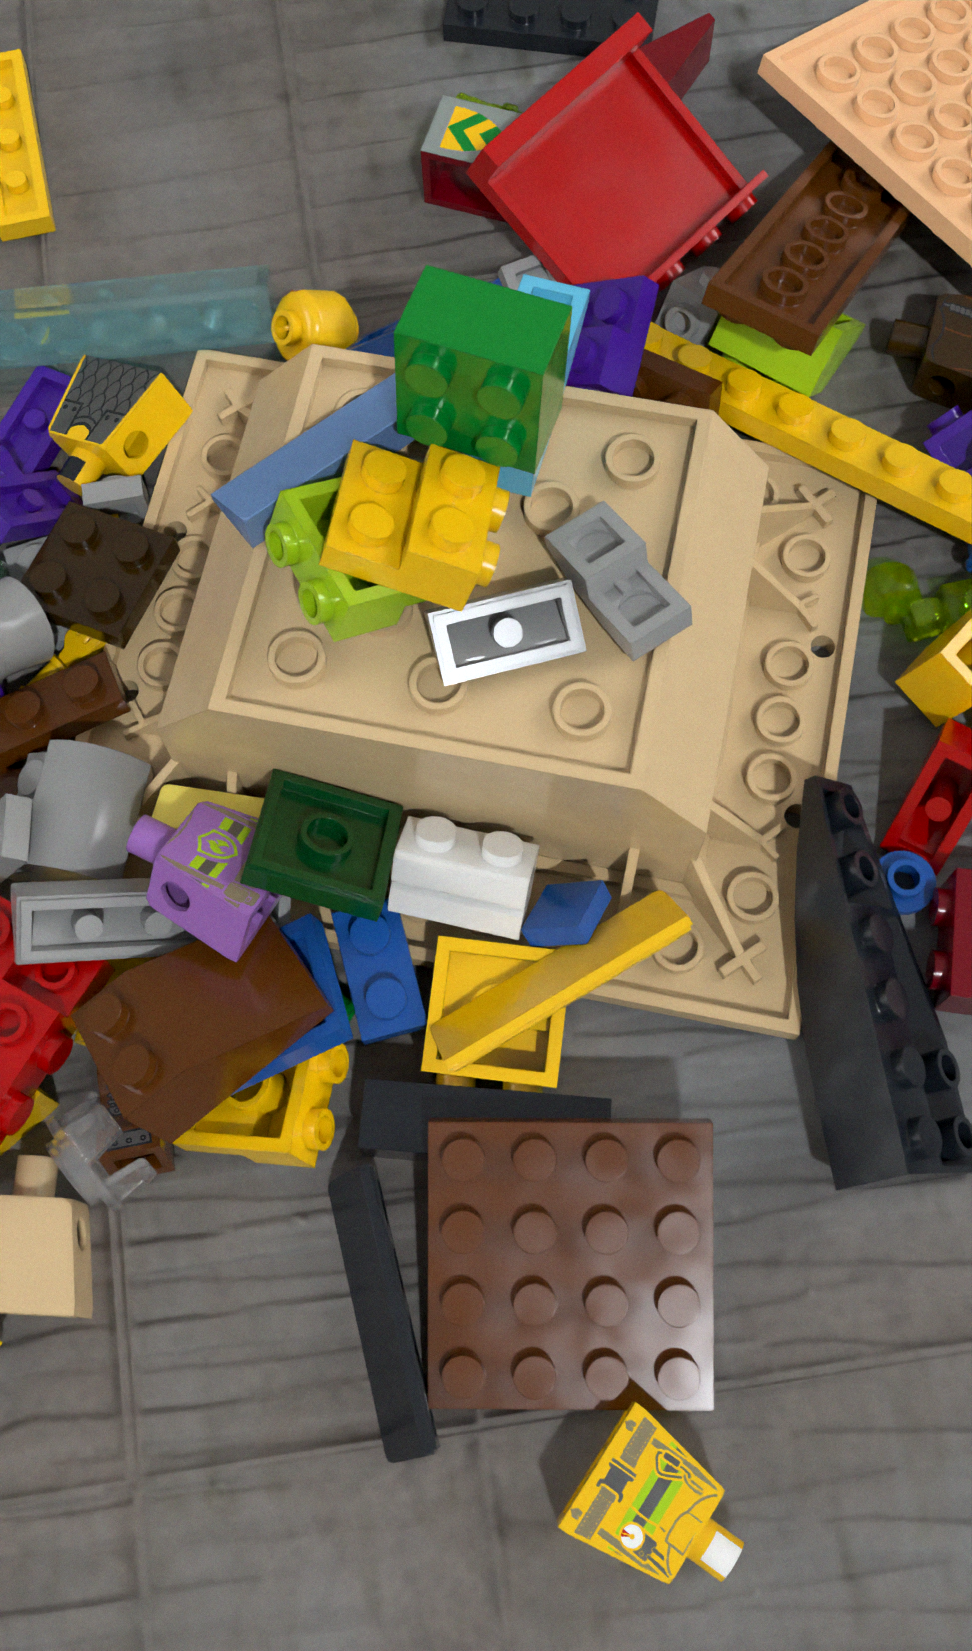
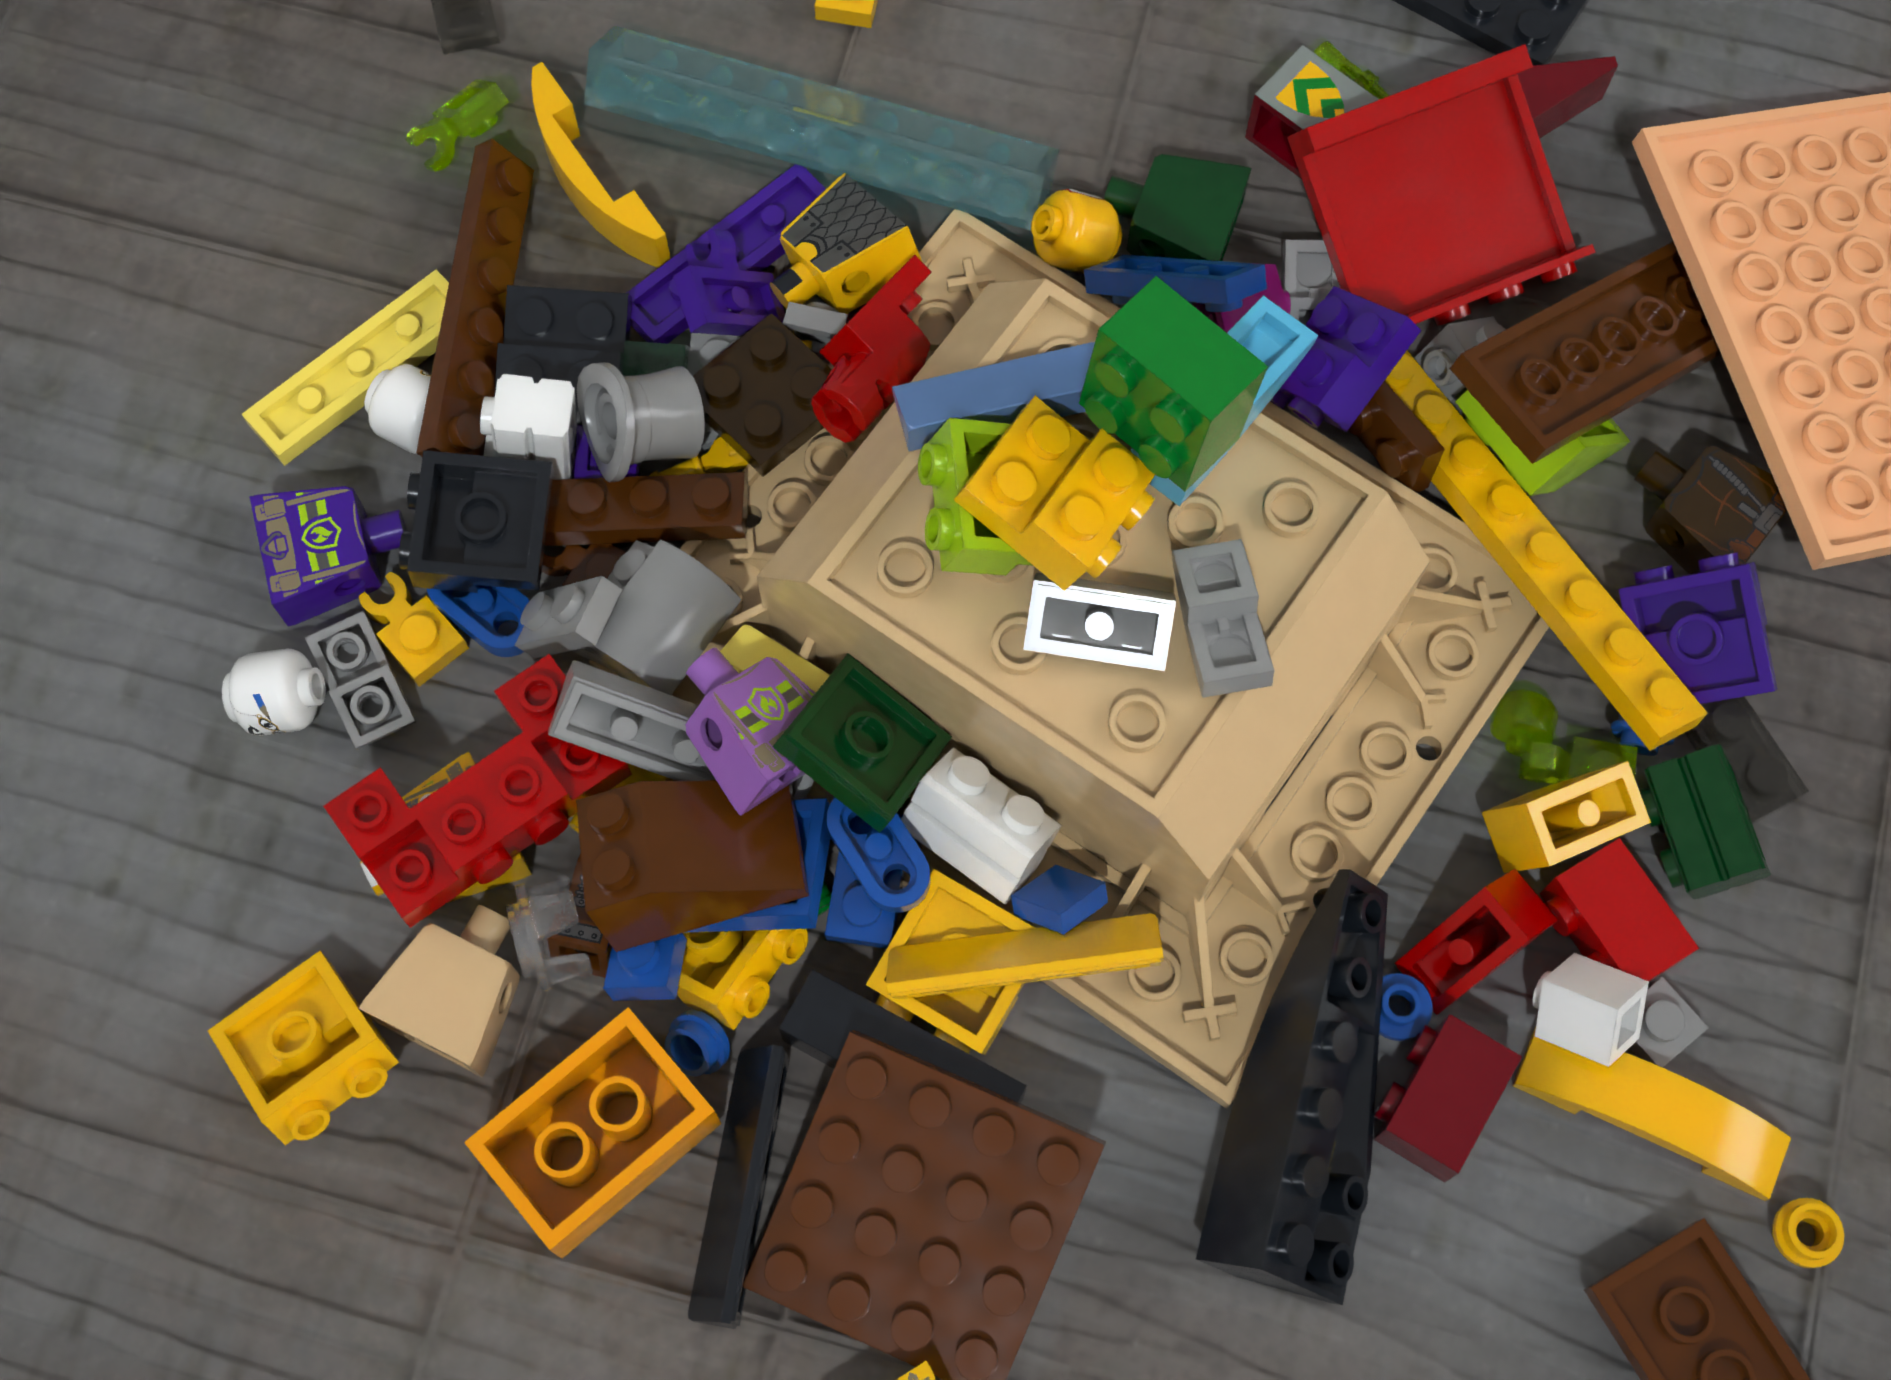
camera: 20 degrees right, 0 degrees up
none -> light orange brick [464,1007,722,1259]
none -> blue plate [603,933,687,1001]
none -> blue plate [665,1010,730,1077]
none -> red plate [811,255,932,443]
none -> blue plate [827,798,931,913]
none -> dark green torso [1104,154,1252,261]

